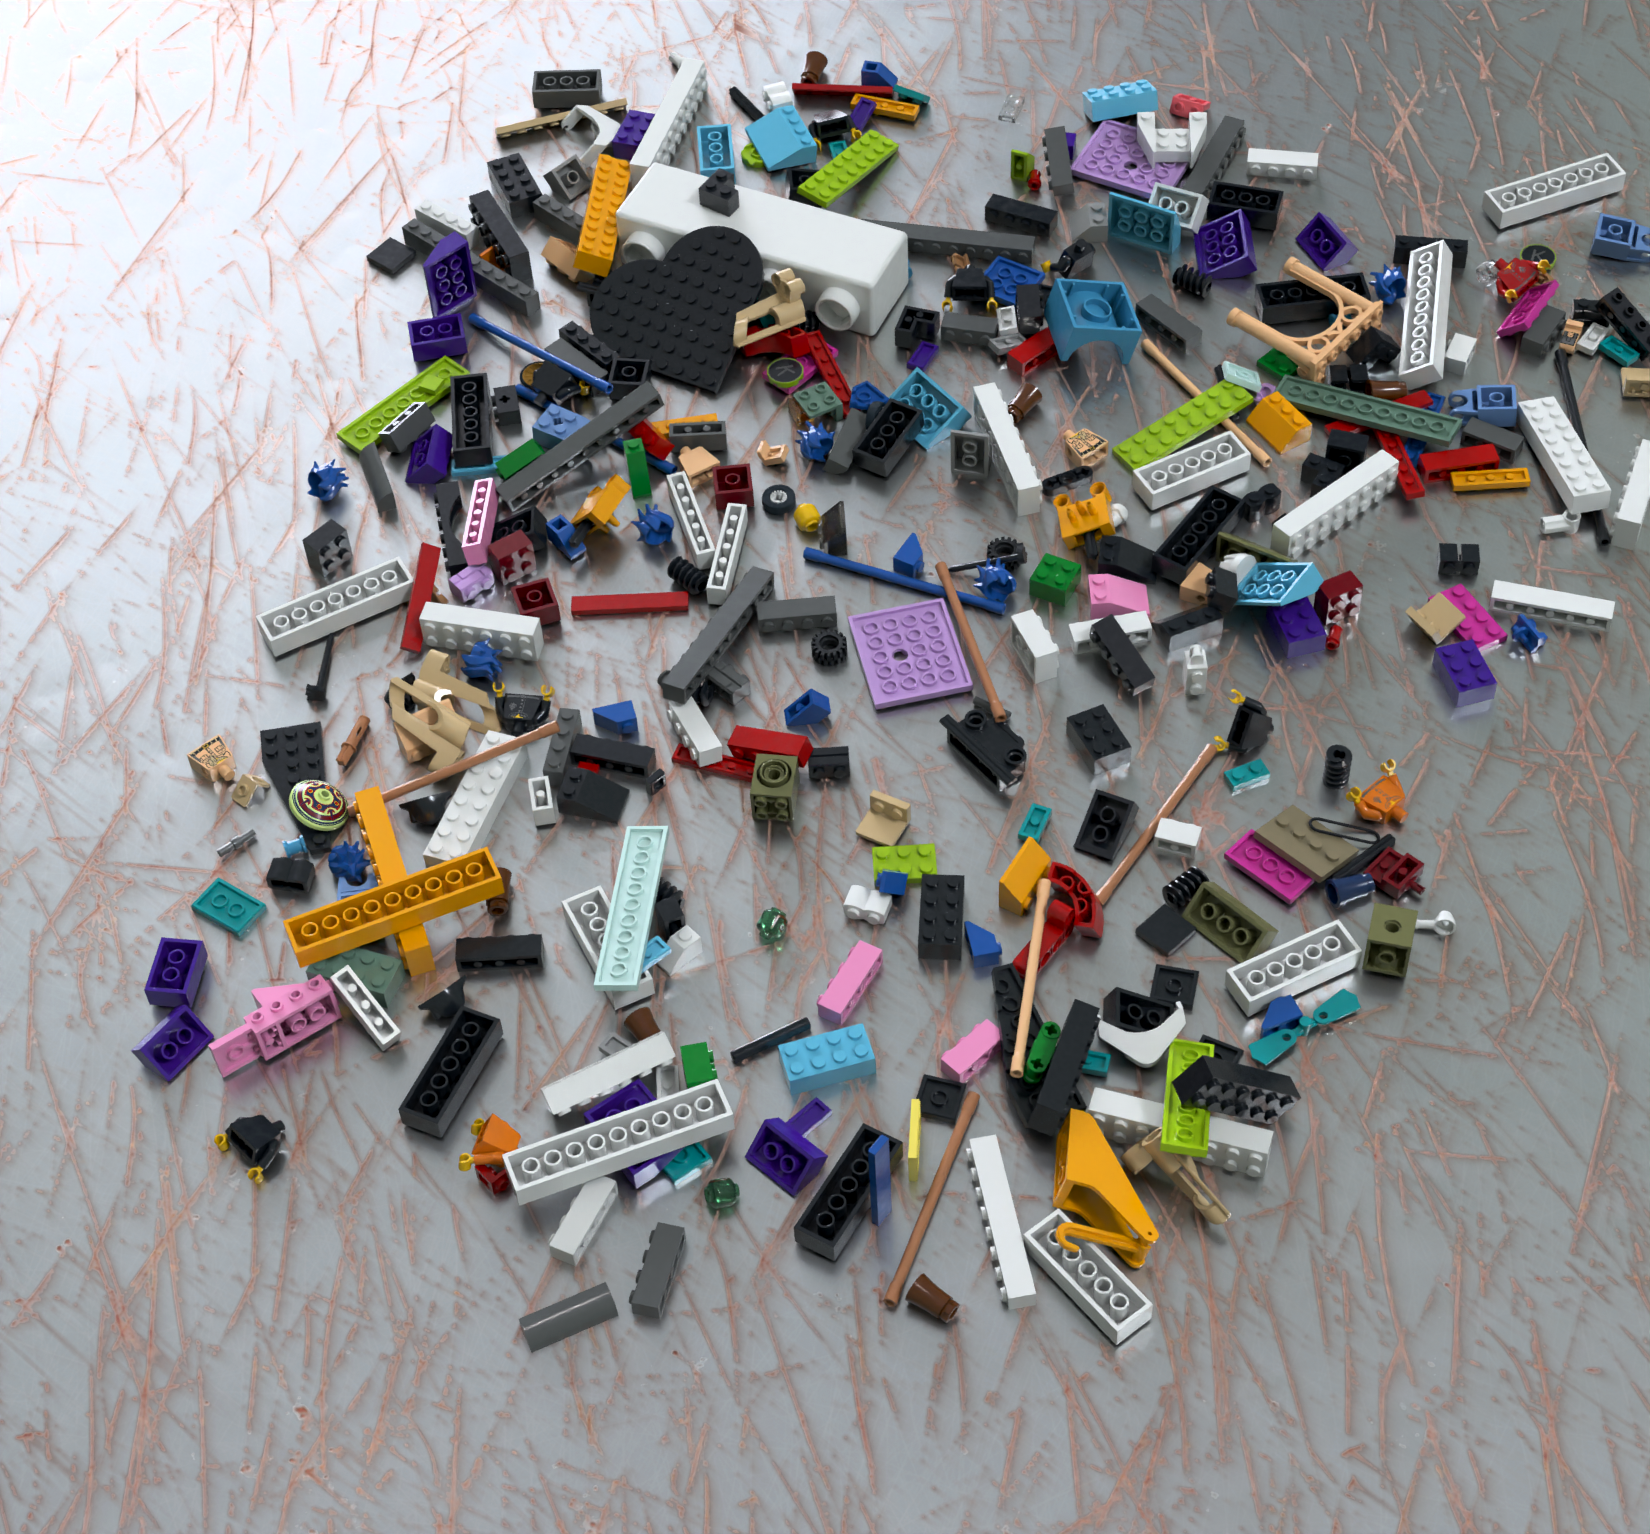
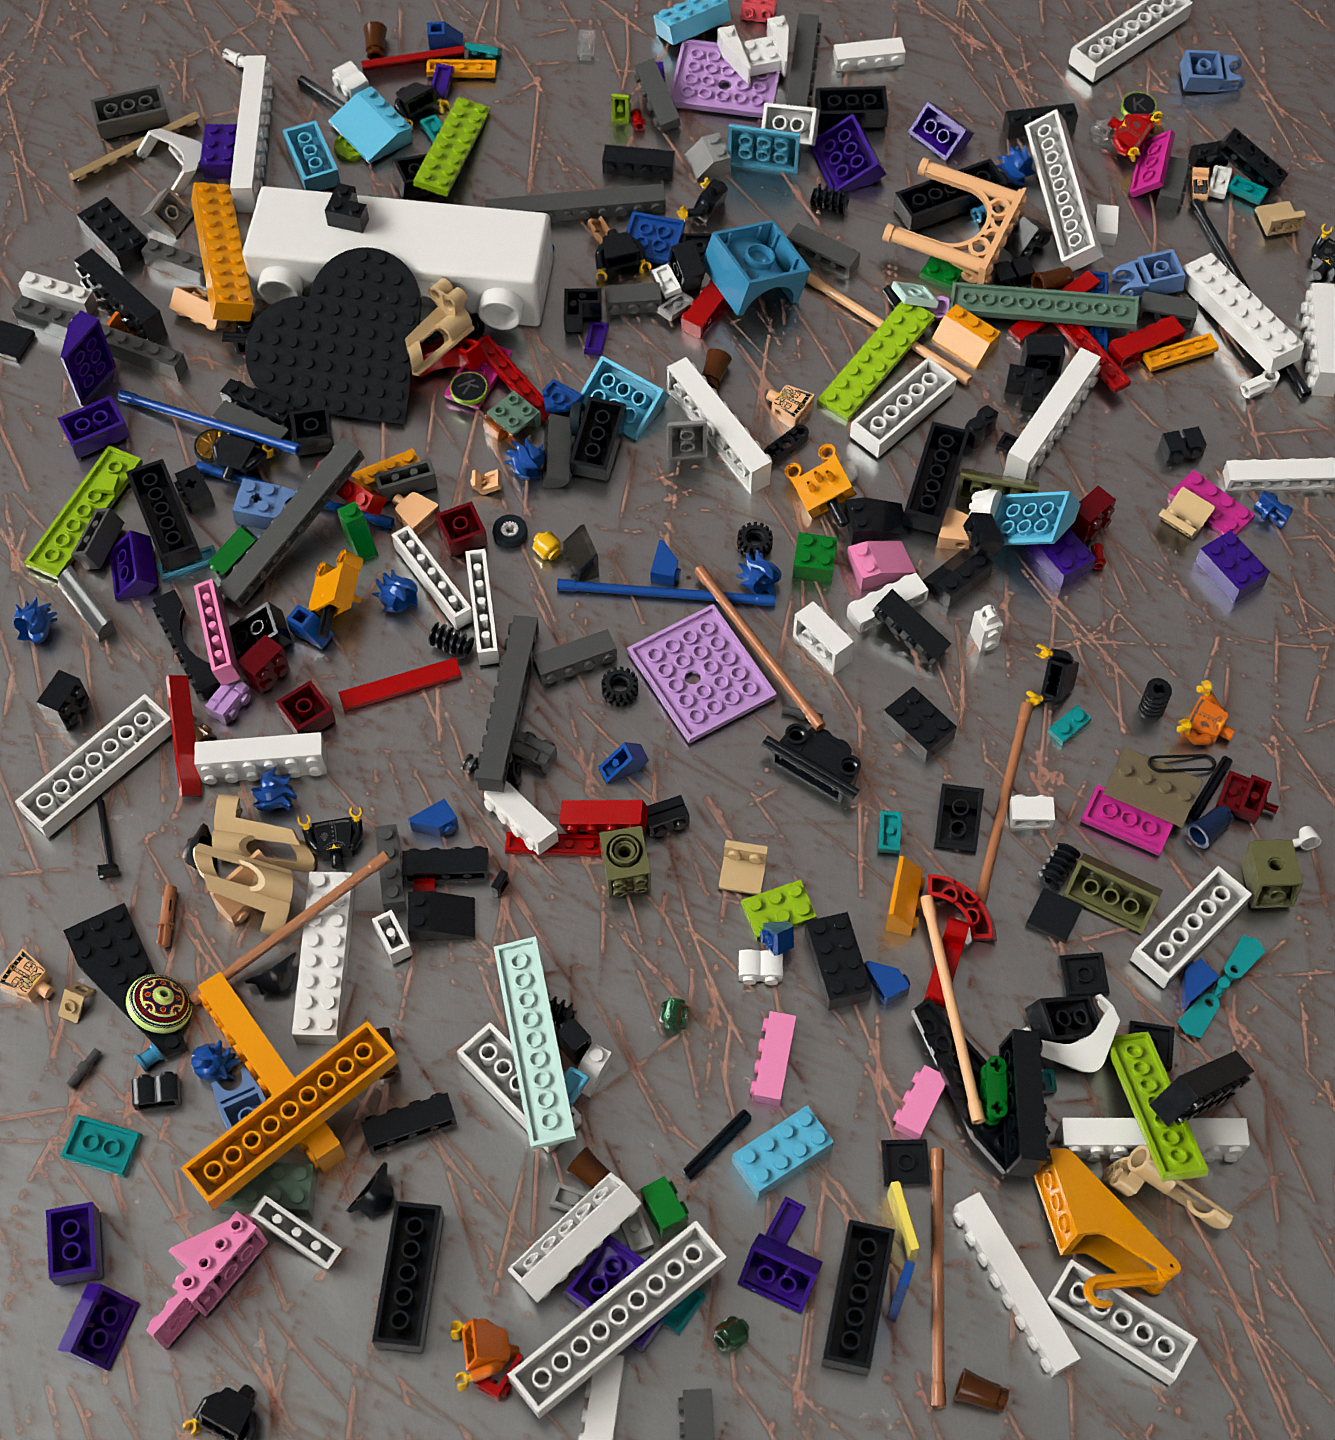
camera: 20 degrees left, 10 degrees up
black piece [948,542,1028,573] -> none

